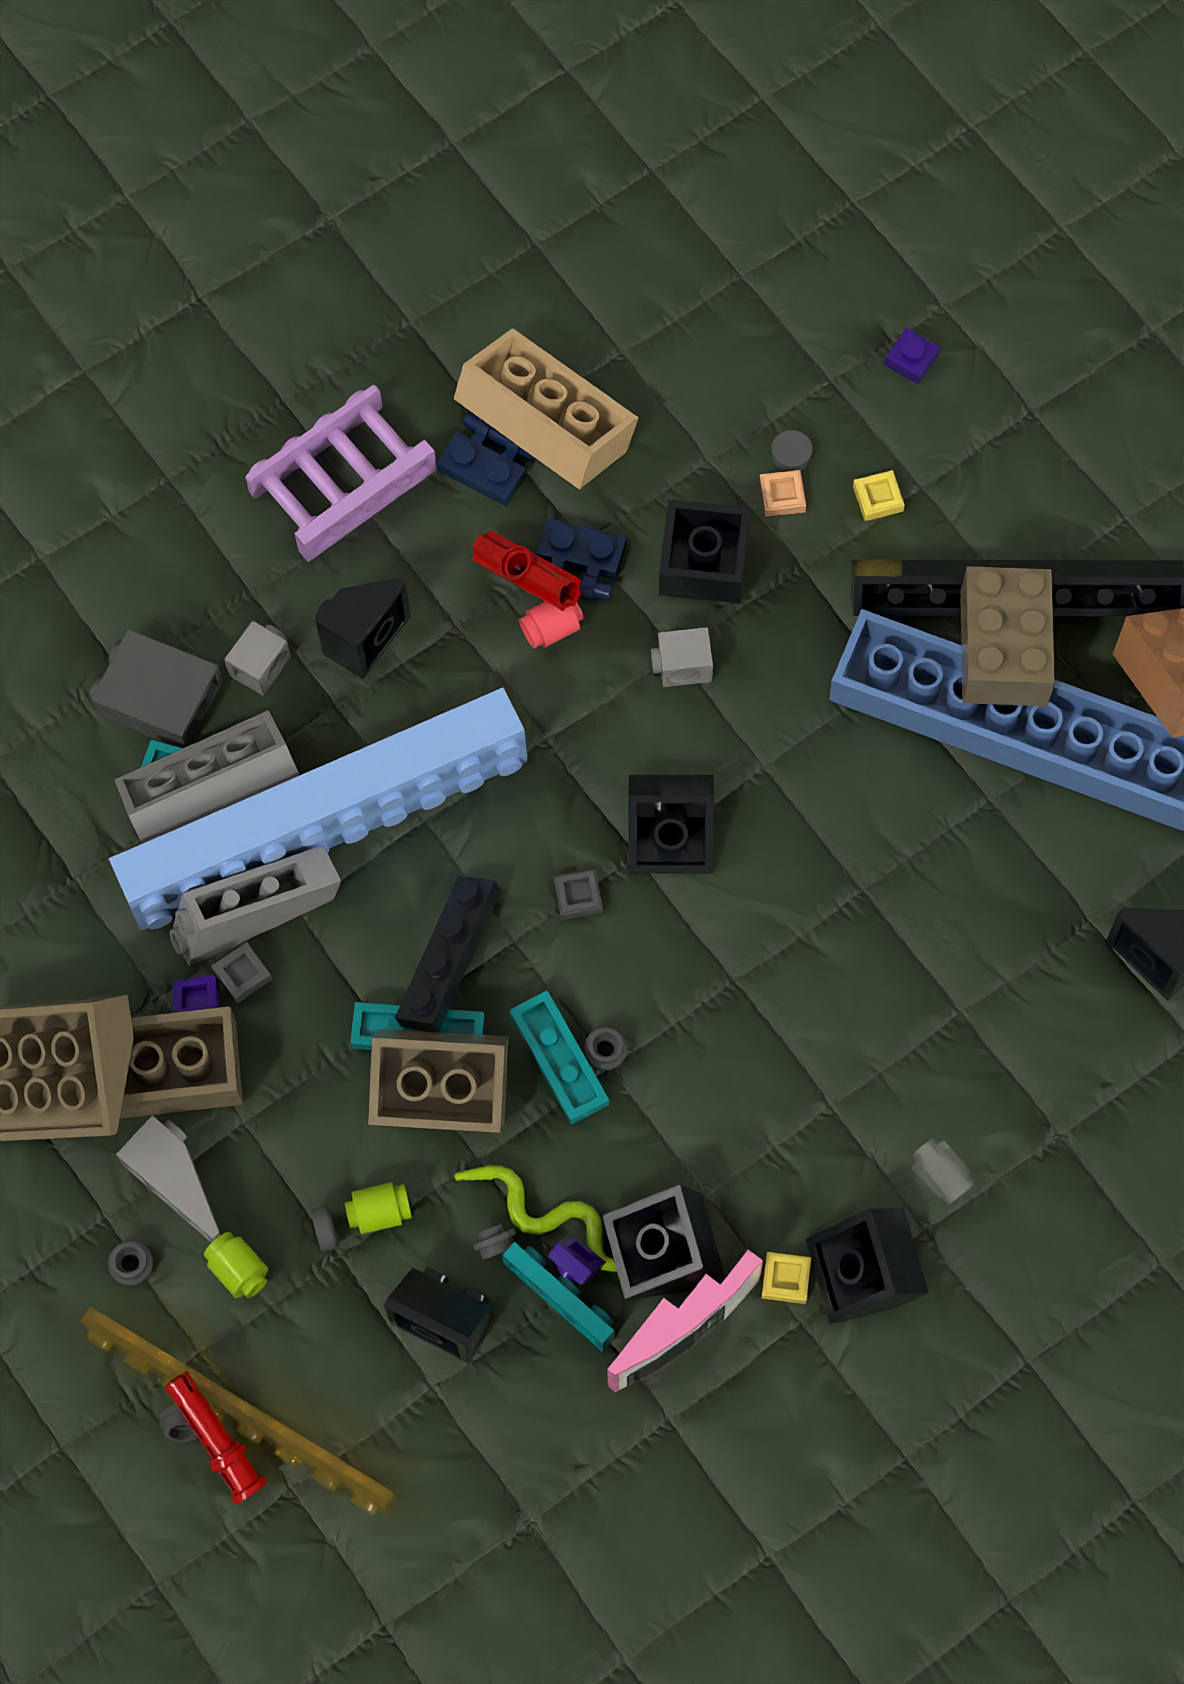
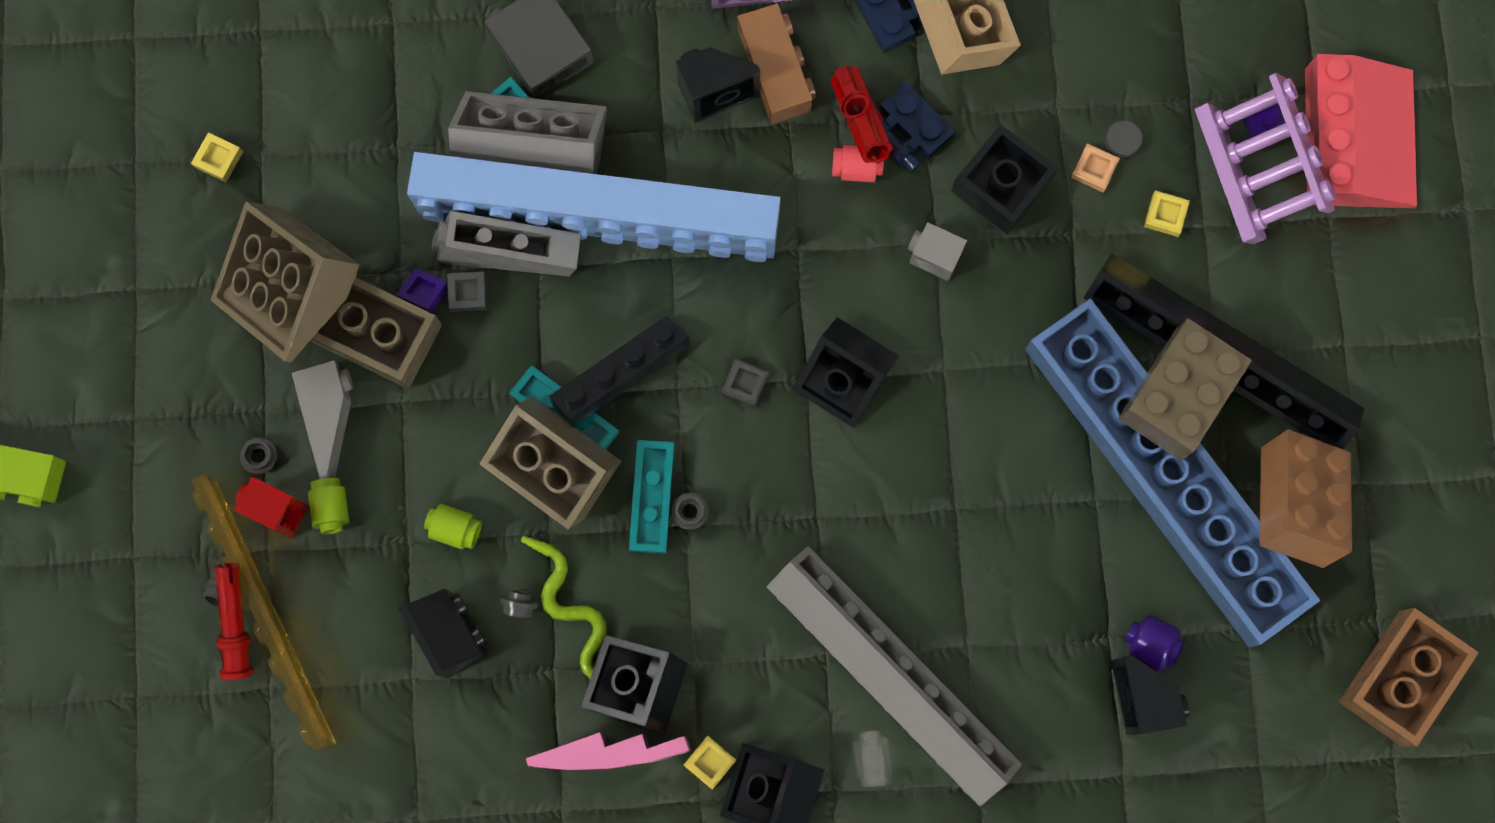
camera: 30 degrees right, 10 degrees up
light grey brick [224,621,291,696] -> none
dark grey tile [310,1205,338,1252] -> none
teal plate [502,1242,615,1352] -> none
dark purple plate [548,1234,606,1285] -> none
none -> red brick [234,477,309,539]
none -> medium nougat brick [737,3,816,125]
none -> light grey brick [767,546,1022,806]
none -> dark purple head [1125,616,1185,671]
none -> lavender fence [1195,73,1336,244]
none -> coral slope [1305,54,1417,208]

